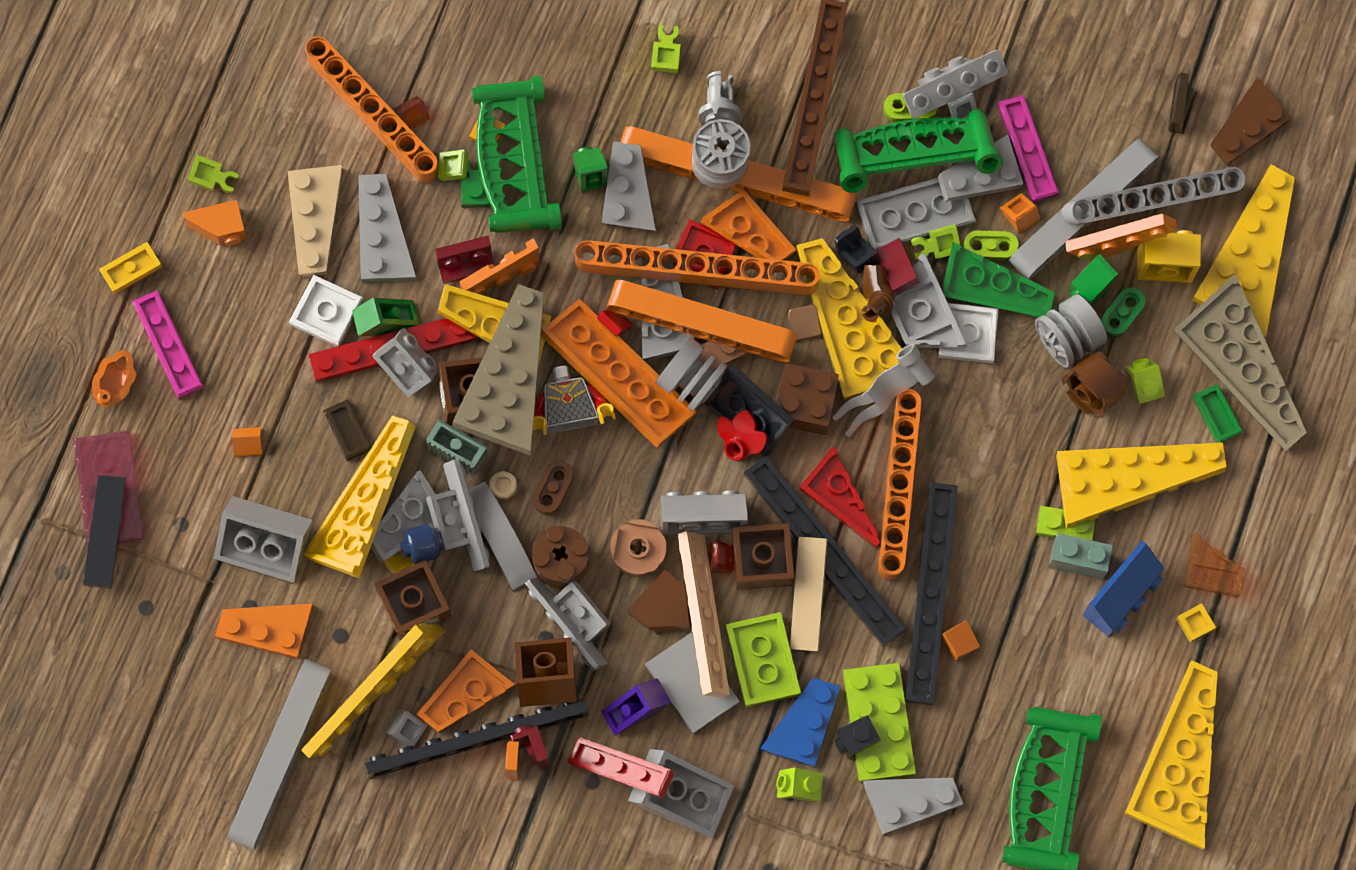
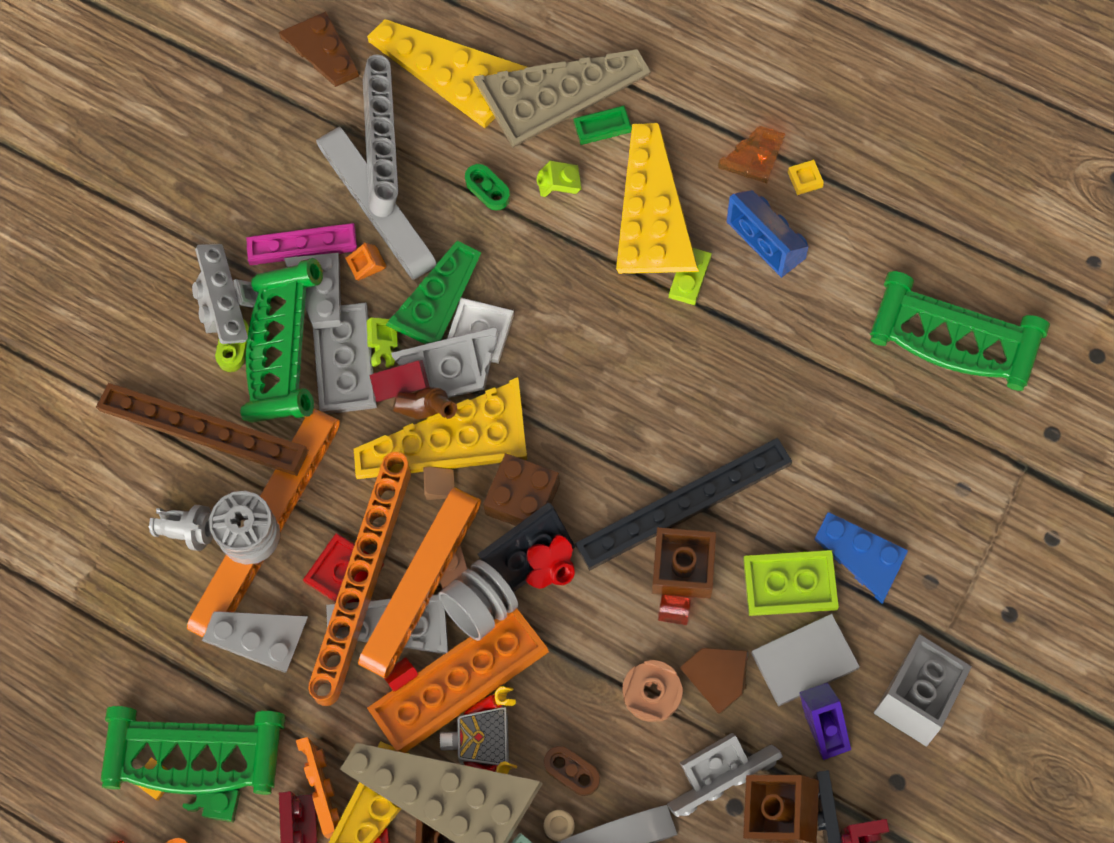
camera: 70 degrees left, 5 degrees down
lime tile [438,150,468,181] -> none
reddish brown brick [532,526,589,589] -> none
tile [567,737,675,798] -> none
green slope [573,147,608,192] -> none
lime plate [651,25,681,73] -> none
light grey slope [660,490,748,535] -> none
light nougat plate [678,531,730,698] -> none
orange wing [701,189,796,261] -> none
lime bracket [776,768,823,802] -> none
tan tile [790,537,828,652] -> none
red wing [799,446,881,549] -> none
light grey flag [832,344,935,437] -> none
black bracket [834,225,880,274] -> none
black bracket [834,715,881,759] -> none
lime plate [843,663,916,783] -> none
light grey wing [862,778,963,835] -> none
orange beam [878,389,921,581] -> none
black plate [905,482,958,705] -> none
orange slope [941,620,980,661] -> none
lime plate [963,231,1019,261] -> none
light grey wheel [1035,294,1107,368] -> none
sand green brick [1048,533,1113,579] -> none
reddish brown brick [1062,351,1128,418] -> none
orange wing [1065,214,1177,262] -> none
green slope [1068,254,1118,307] -> none
yellow wing [1124,660,1218,850] -> none
yellow brick [1137,230,1201,283] -> none
dark brown tile [1168,72,1189,133] -> none

